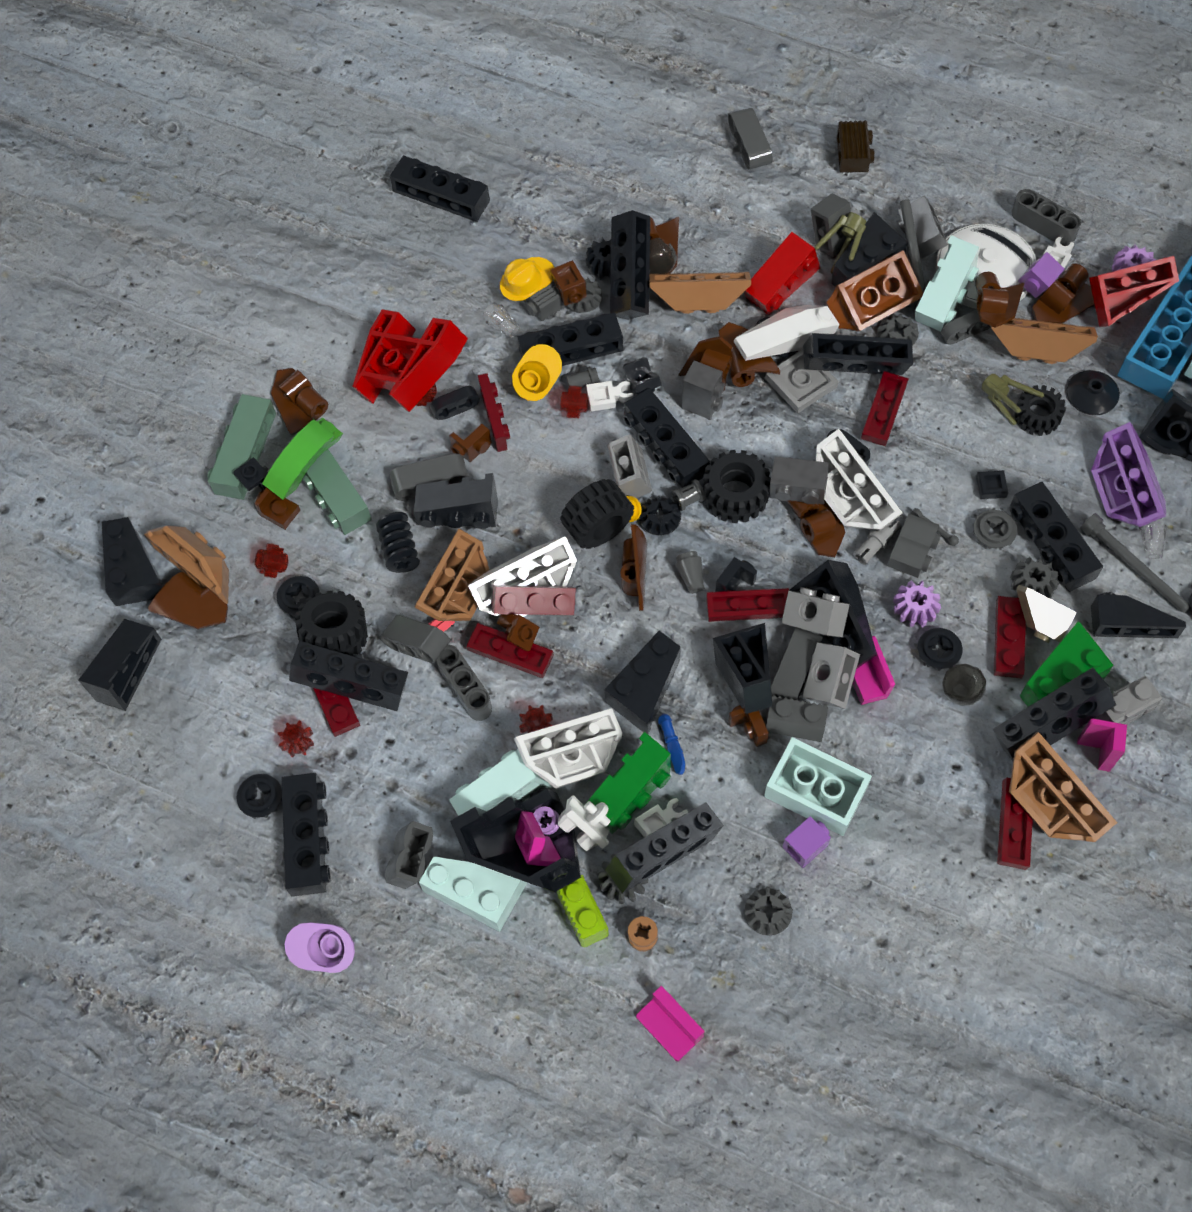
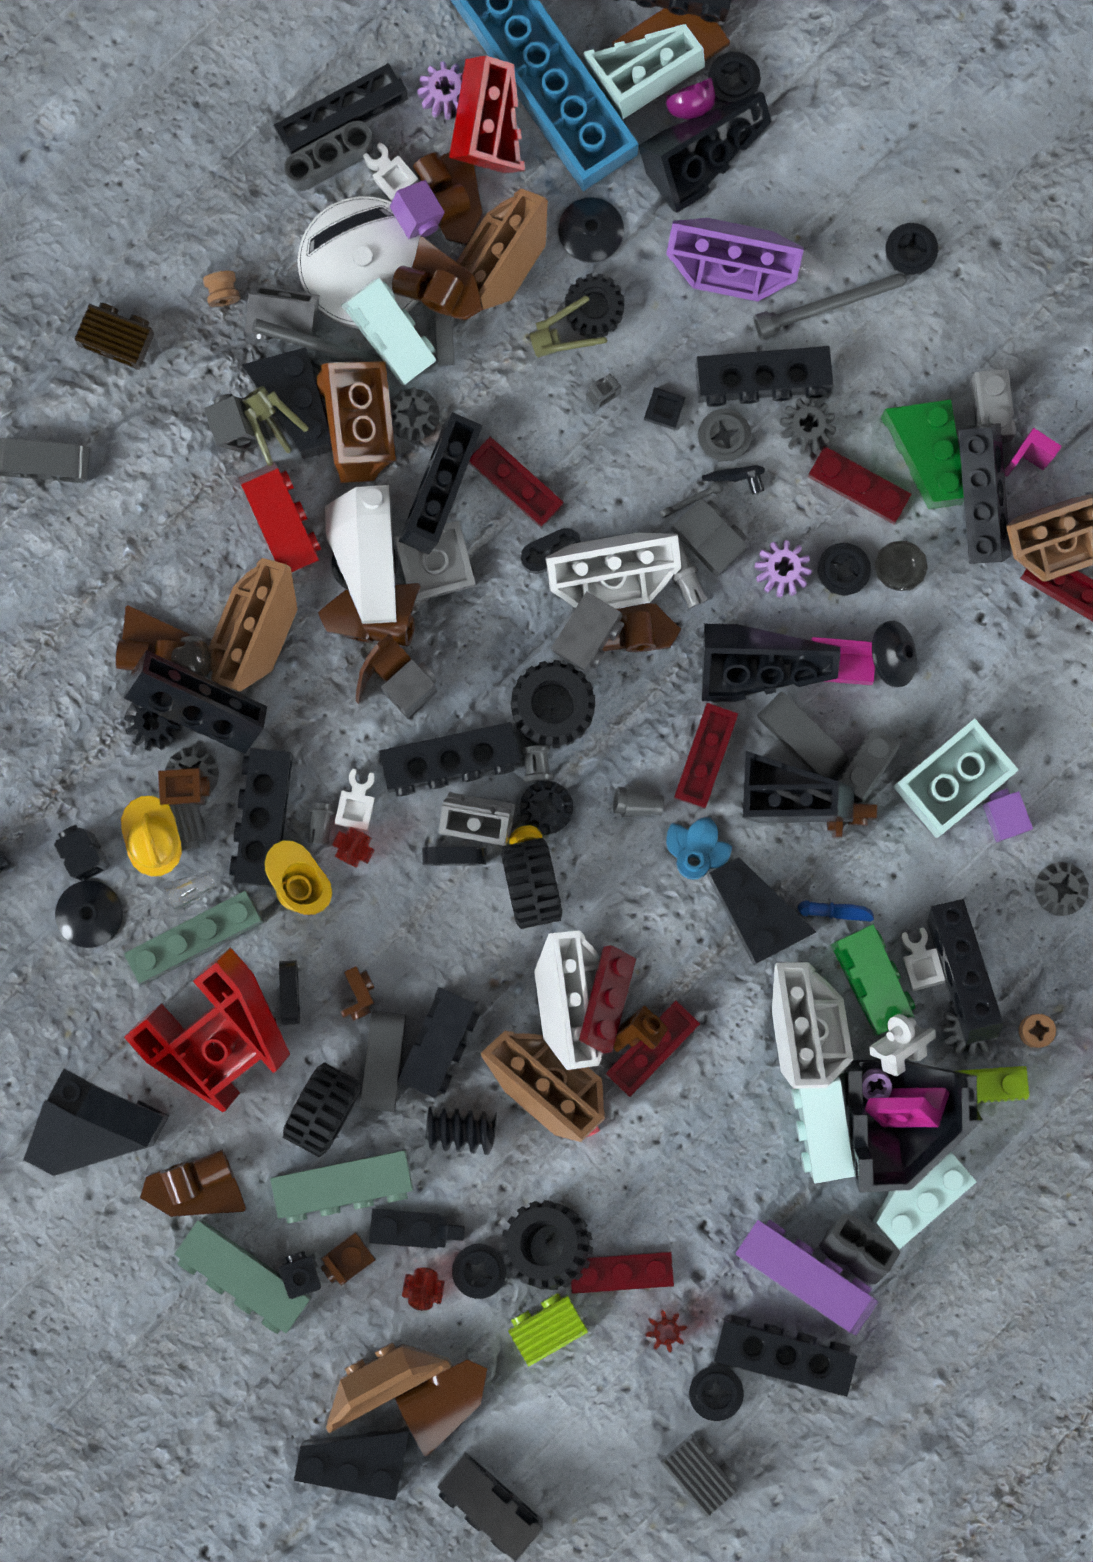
camera: 75 degrees left, 20 degrees up
bright green arch [262,418,343,500] -> none
lavender piece [284,922,355,973] -> none
black brick [289,641,408,711] -> none
dark grey beam [380,615,451,663] -> none
dark grey beam [436,645,492,721] -> none
dark red plate [478,373,511,452] -> none
clear red gear [519,705,553,733] -> none
reddish brown panel [620,524,647,611] -> none
black bracket [623,357,662,394] -> none
black bracket [715,557,757,592] -> none
light grey brick [782,587,850,637] -> none
light grey brick [802,642,860,709] -> none
slope [1016,585,1077,643] -> none
black slope [1090,592,1186,638] -> none
none -> black panel [23,1068,169,1176]
none -> black brick [54,825,110,881]
none -> black dish [55,881,123,948]
none -> sand green brick [124,891,264,985]
none -> medium nougat wheel [203,271,241,307]
none -> black fence [274,63,408,155]
none -> black tyre [283,1062,361,1157]
none -> black hinge [369,1208,465,1249]
none -> black beam [422,847,486,866]
none -> lime brick [508,1293,588,1367]
none -> dark grey plate [586,374,621,413]
none -> dark grey brick [661,1434,738,1517]
none -> dark azure plate [666,817,732,880]
none -> black bar [701,465,765,494]
none -> medium lavender wedge [735,1219,878,1336]
none -> black dish [872,621,917,688]

